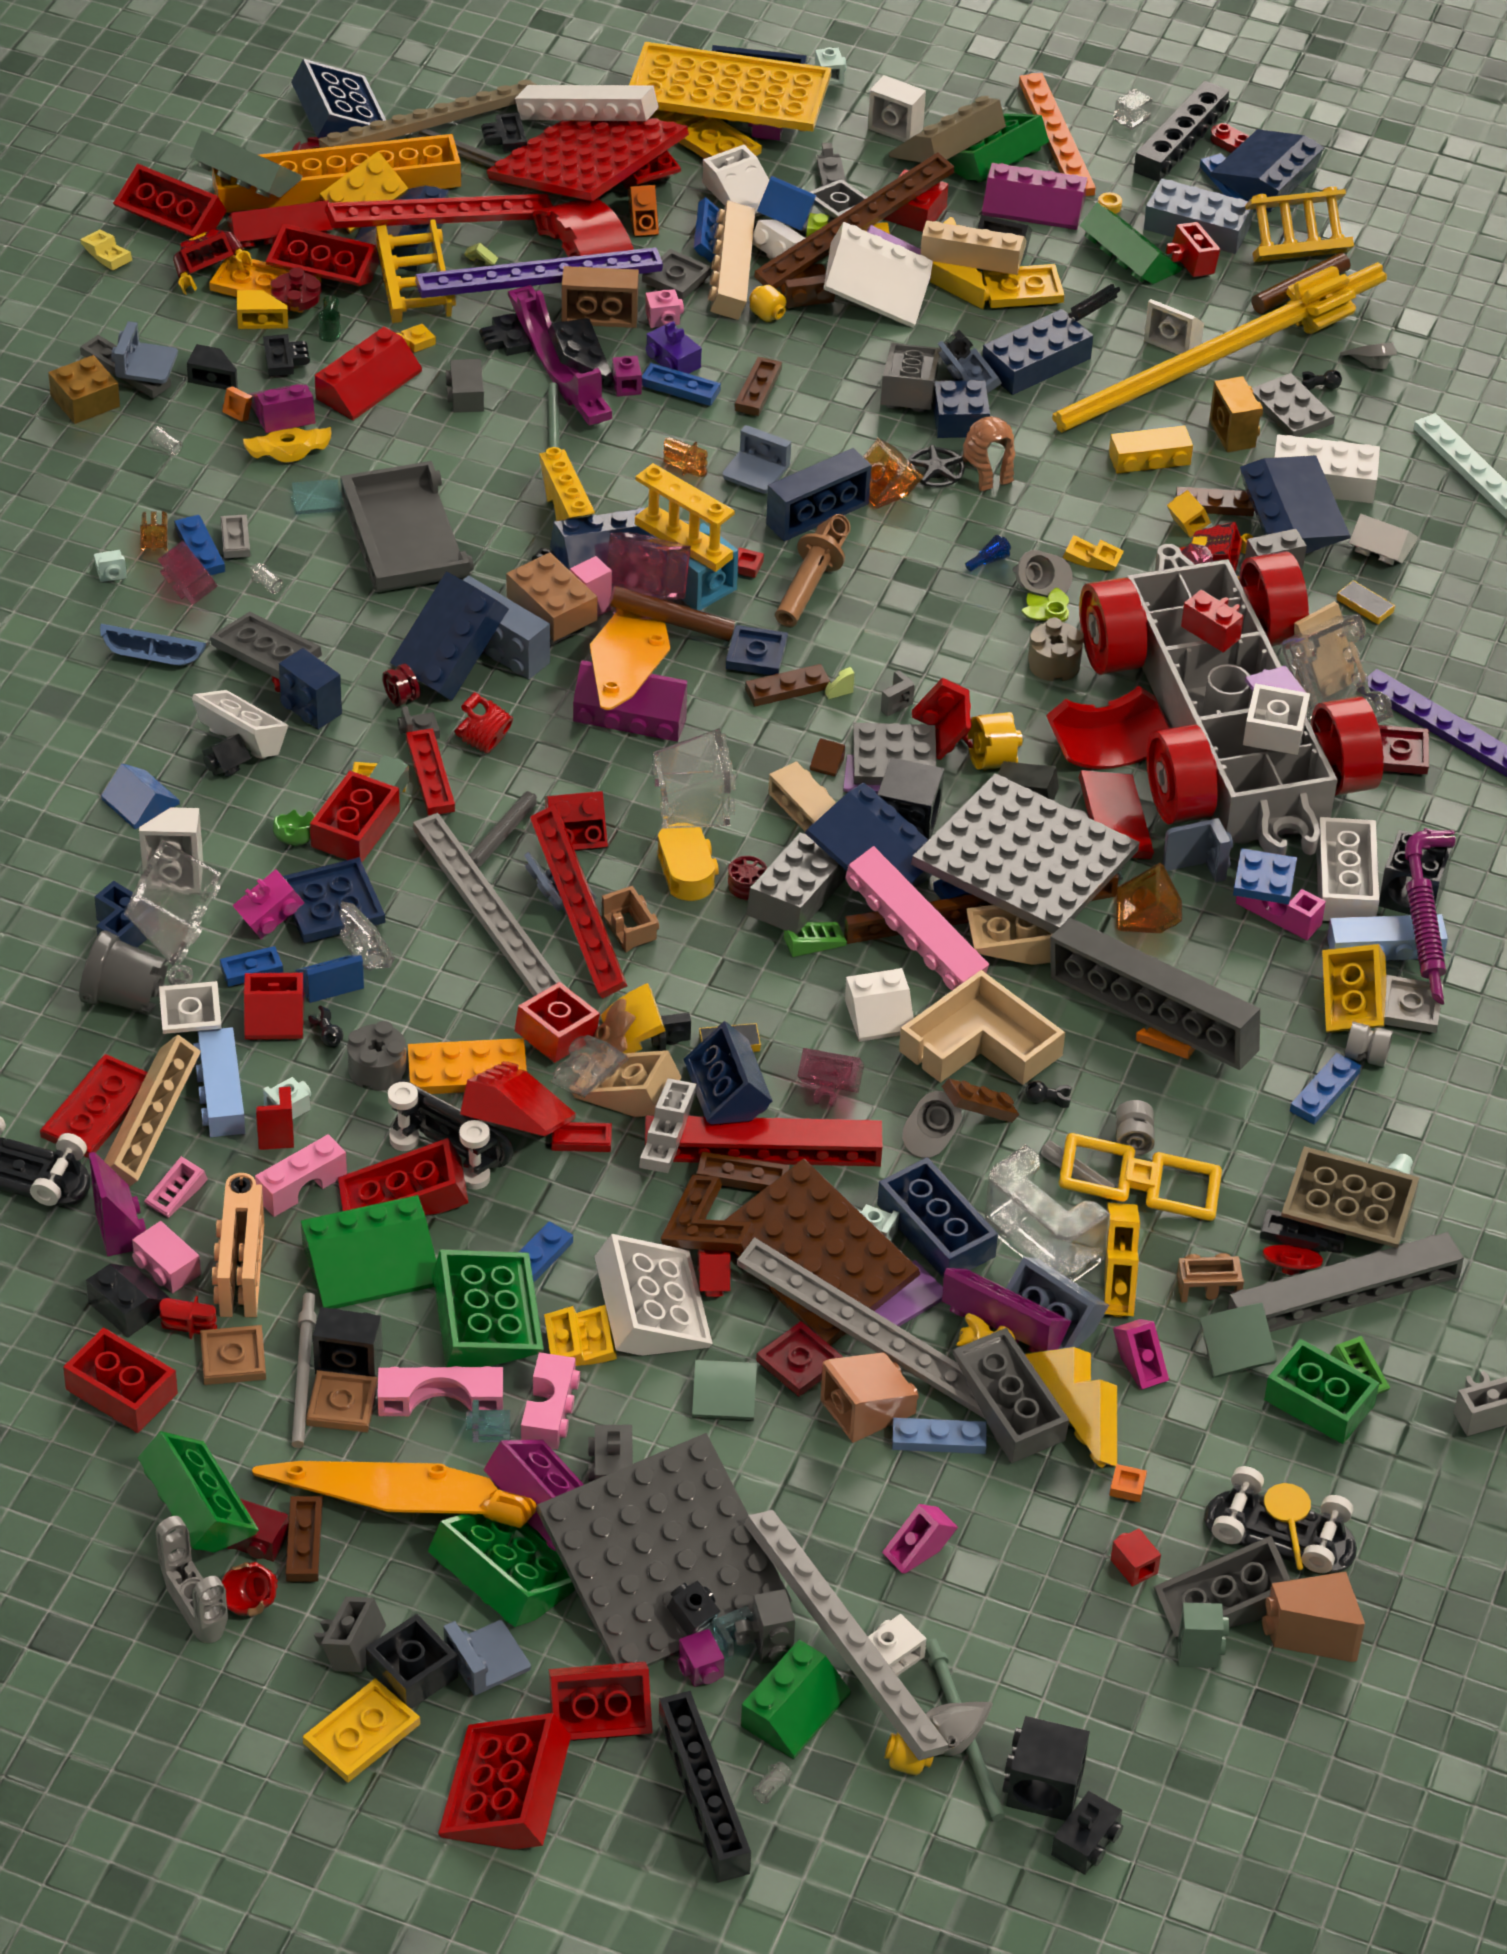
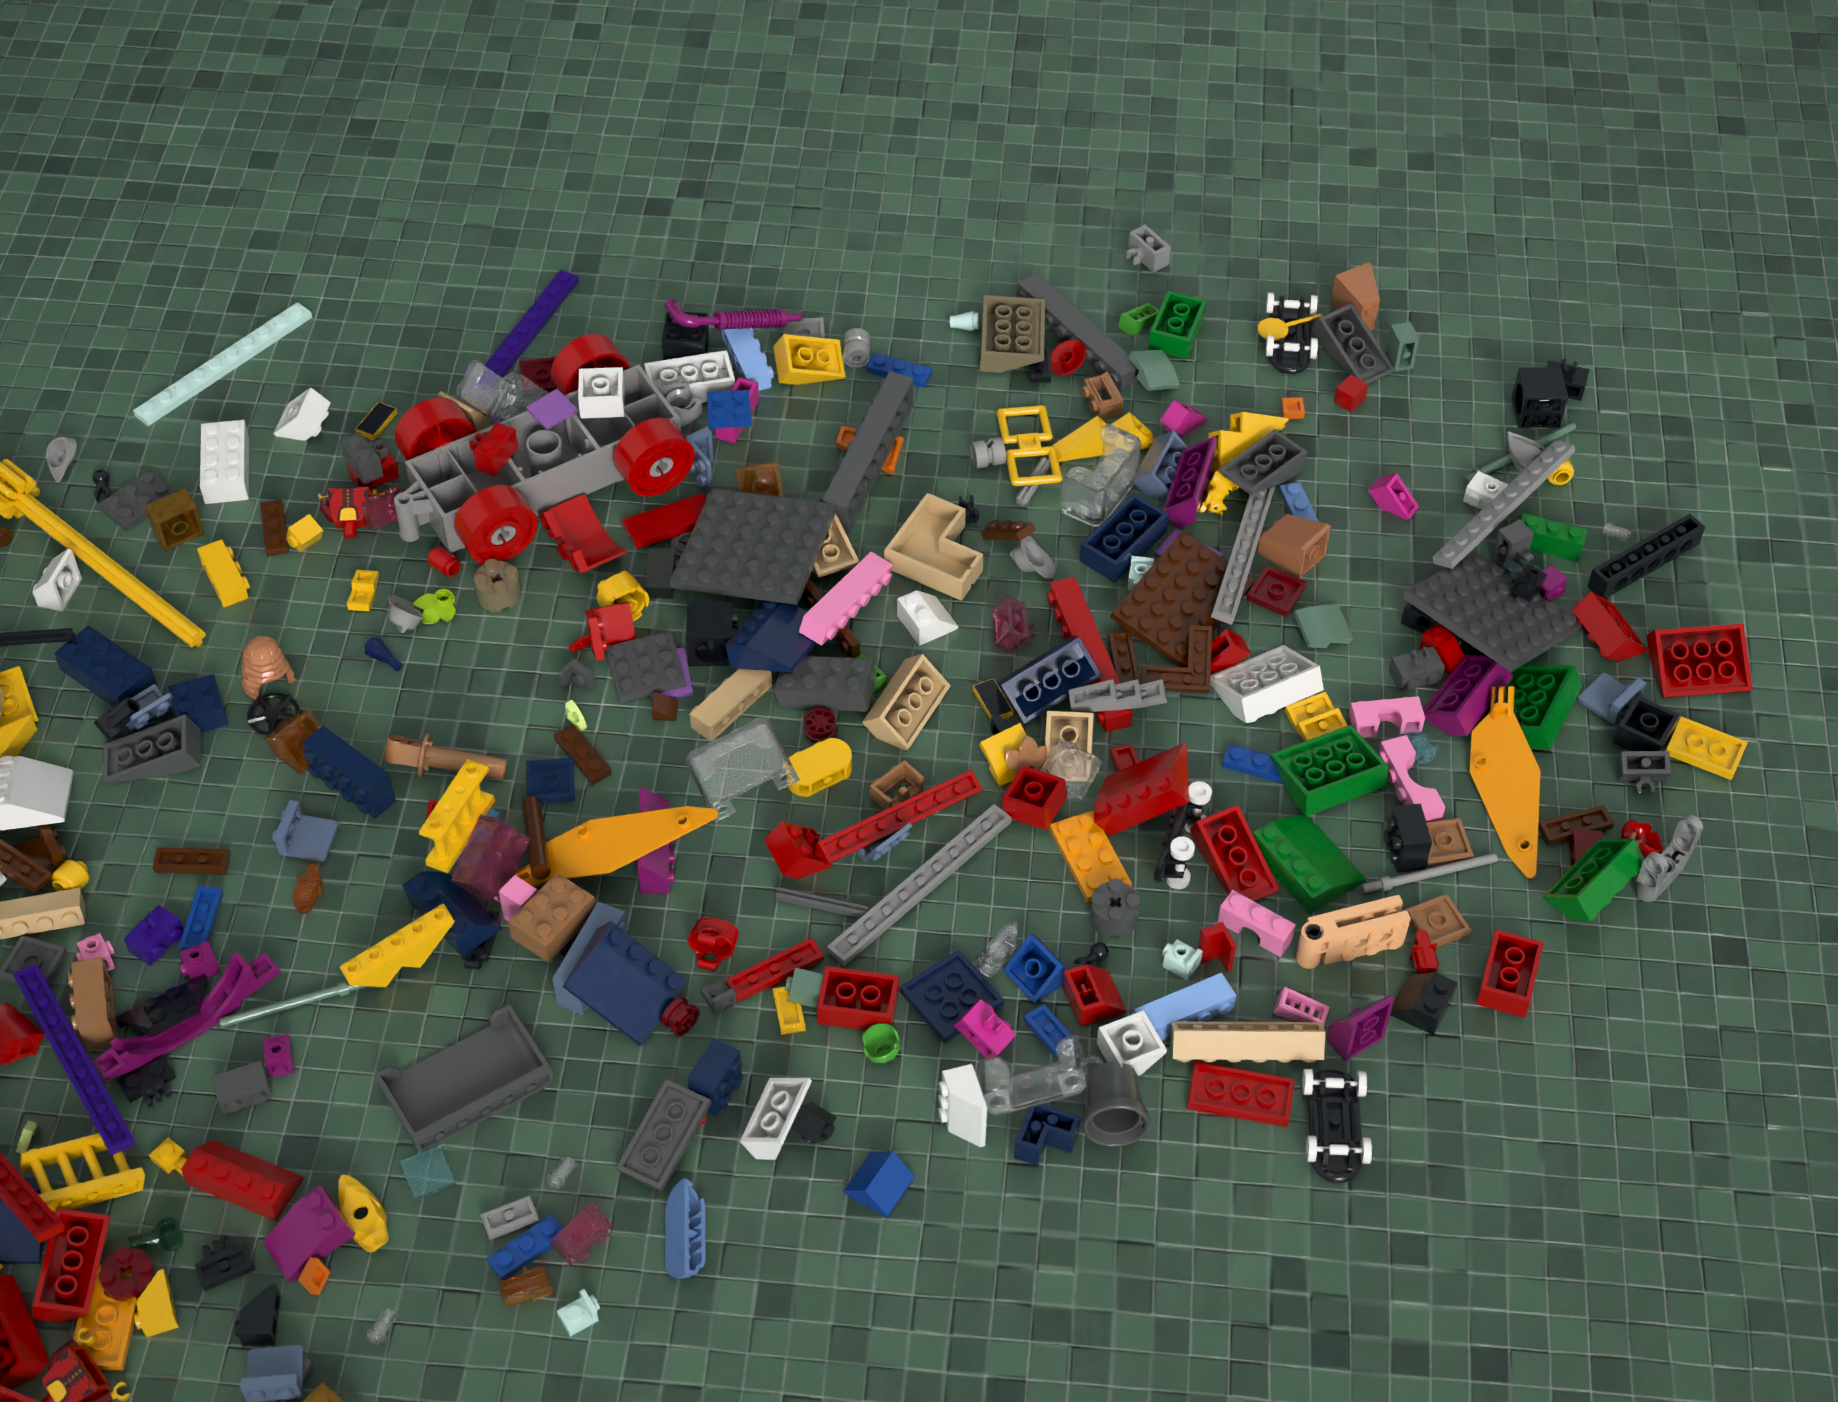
camera: 105 degrees left, 5 degrees up
bright pink brick [132,1221,201,1294] -> none
dark blue slope [1240,455,1351,554] -> none
none -> magenta brick [263,1034,295,1077]
none -> tan slope [862,654,951,751]

